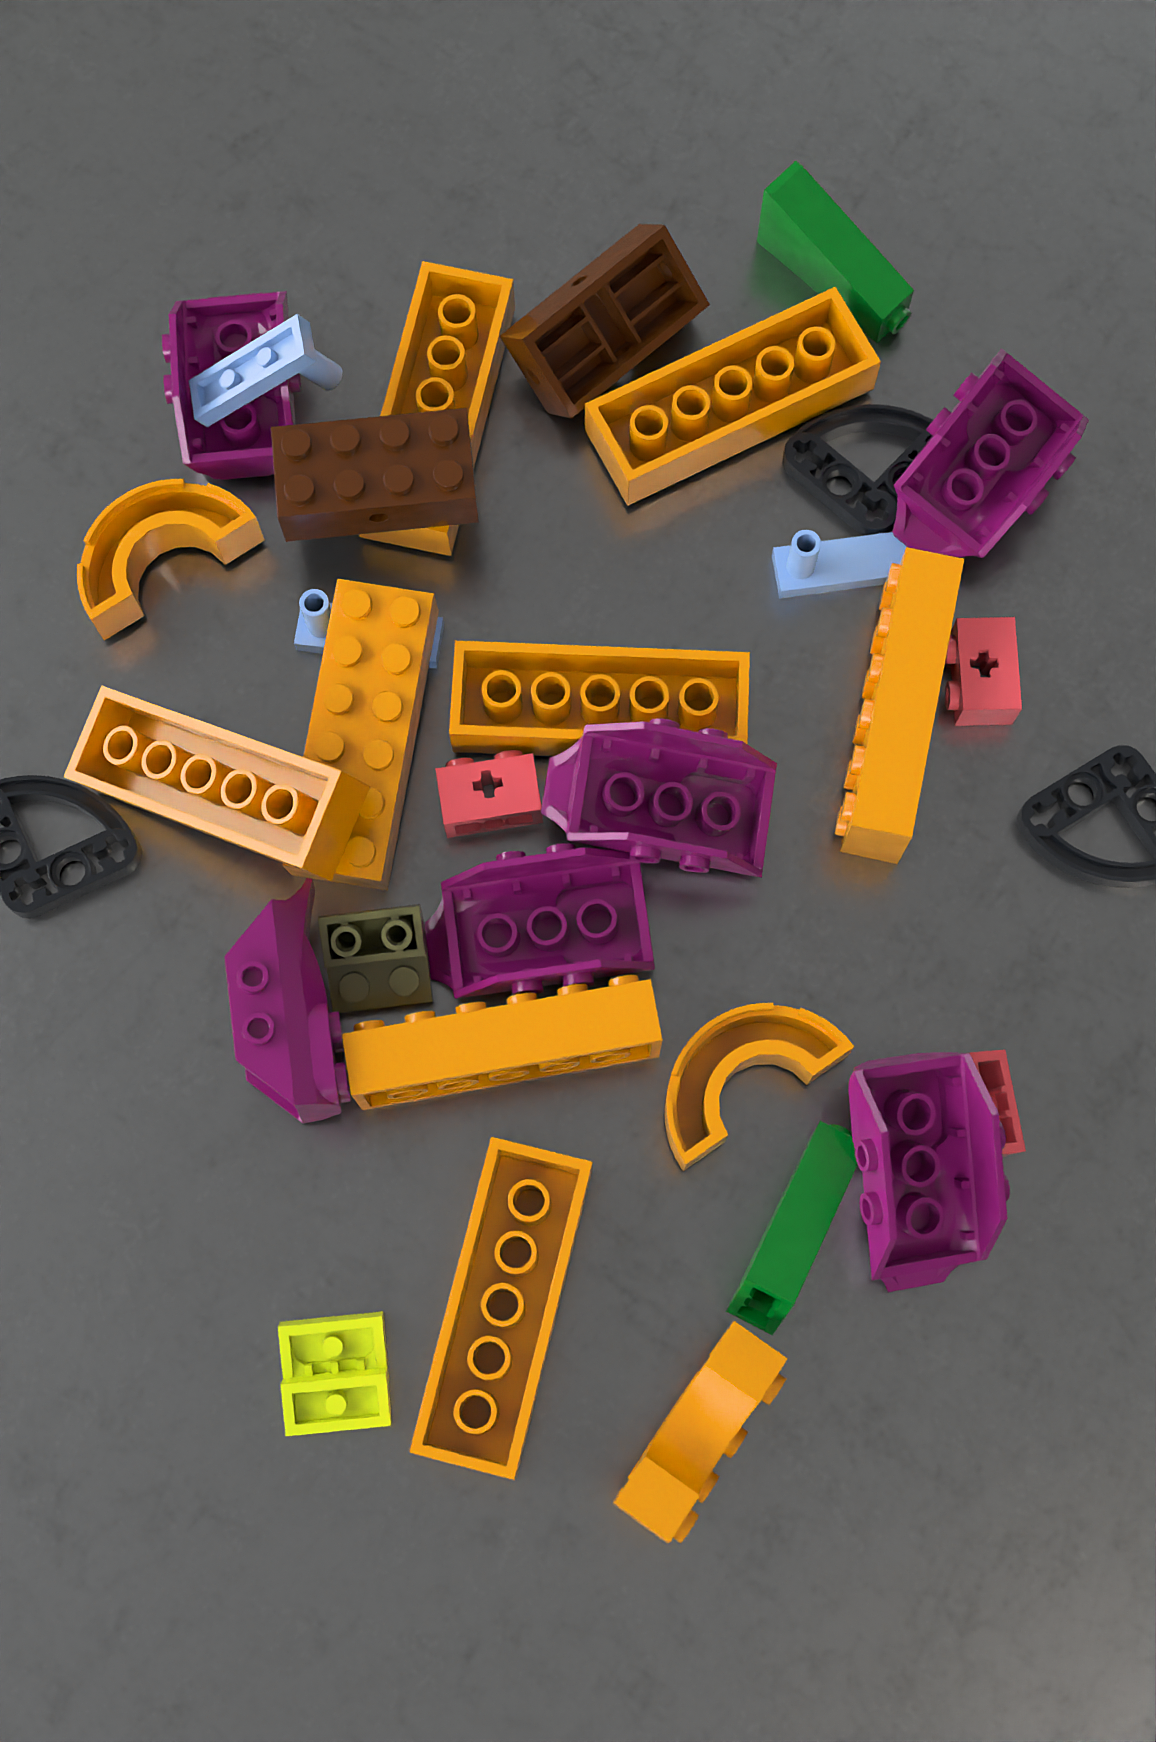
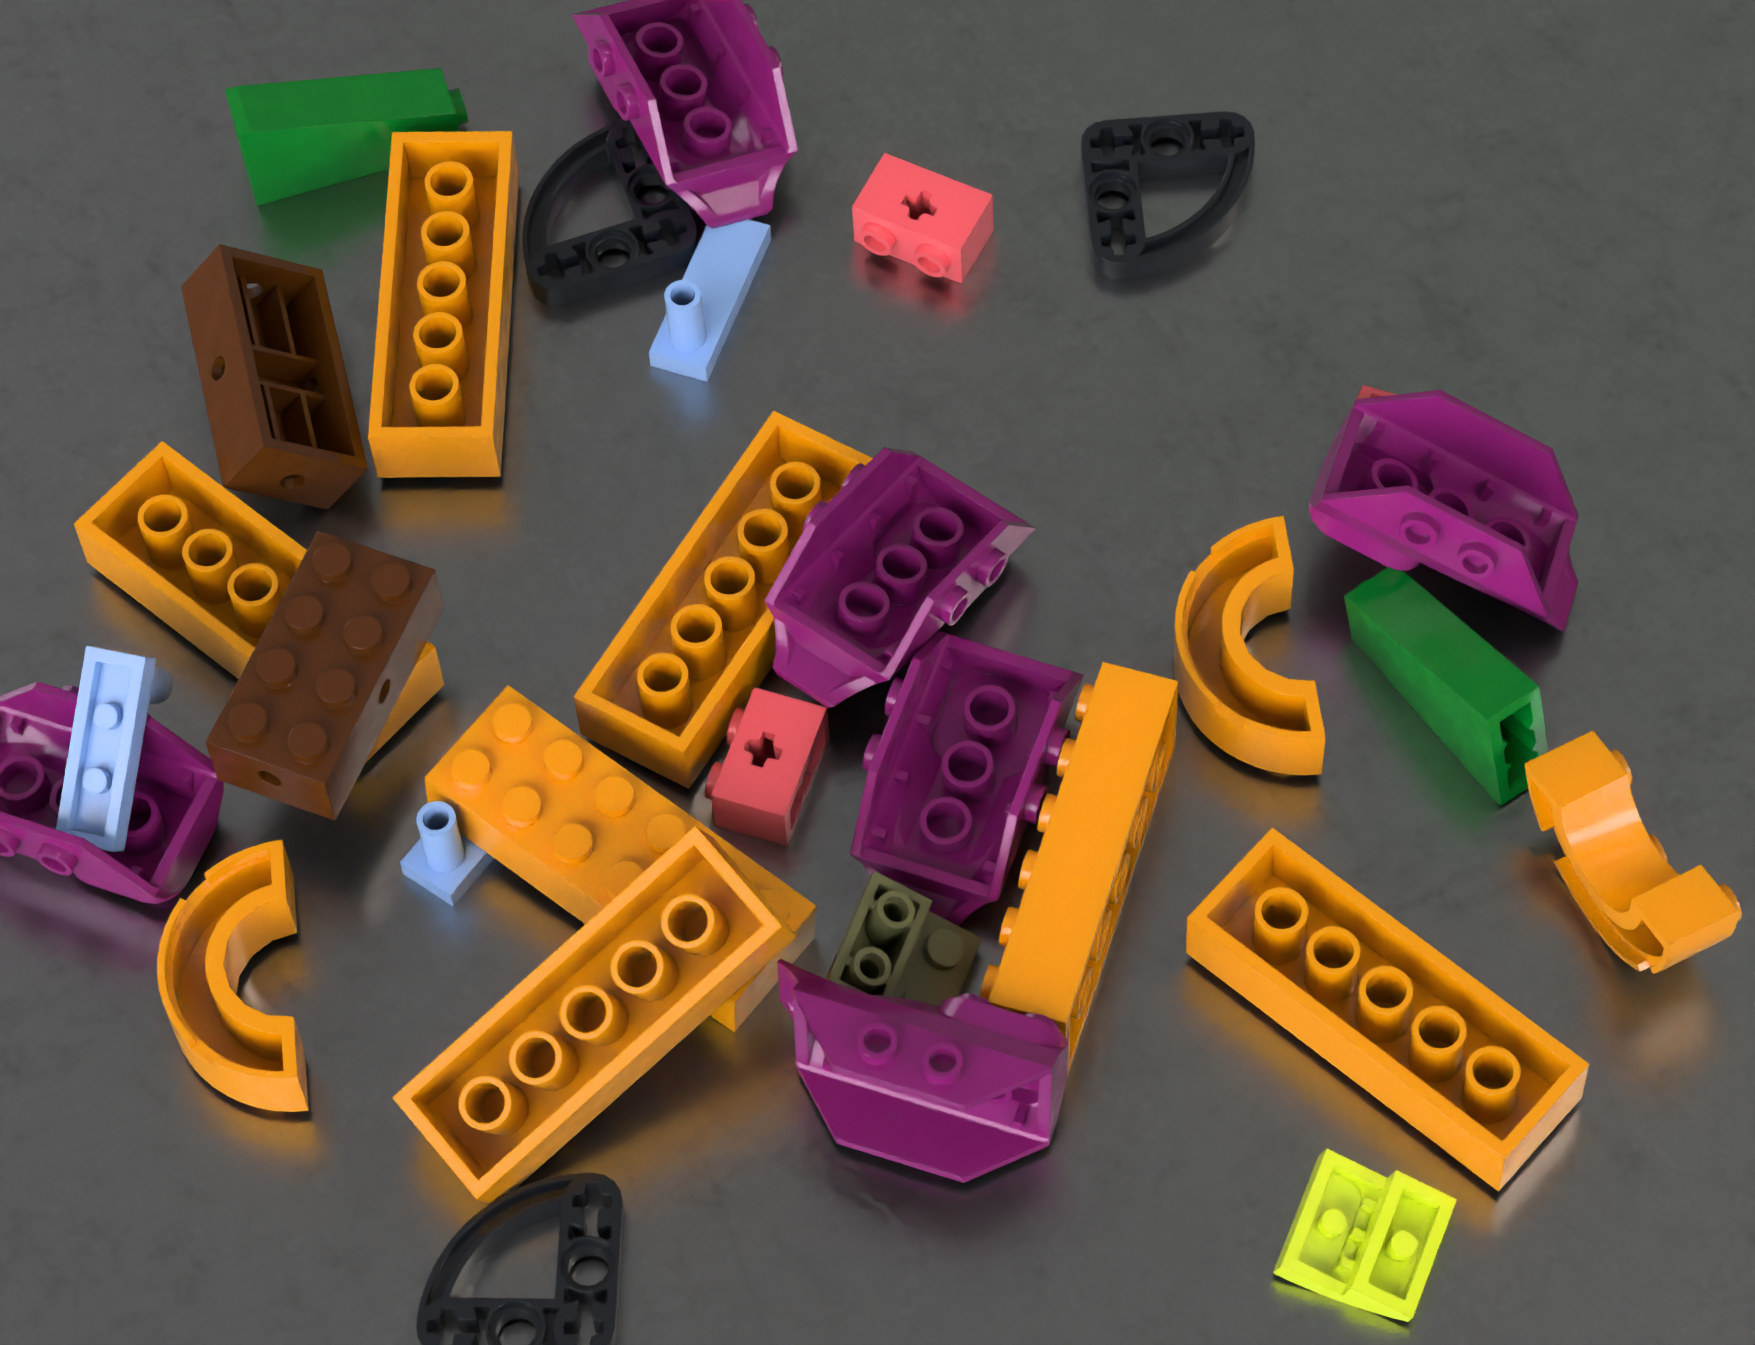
camera: 60 degrees left, 15 degrees down
light orange brick [834,547,964,864] -> none

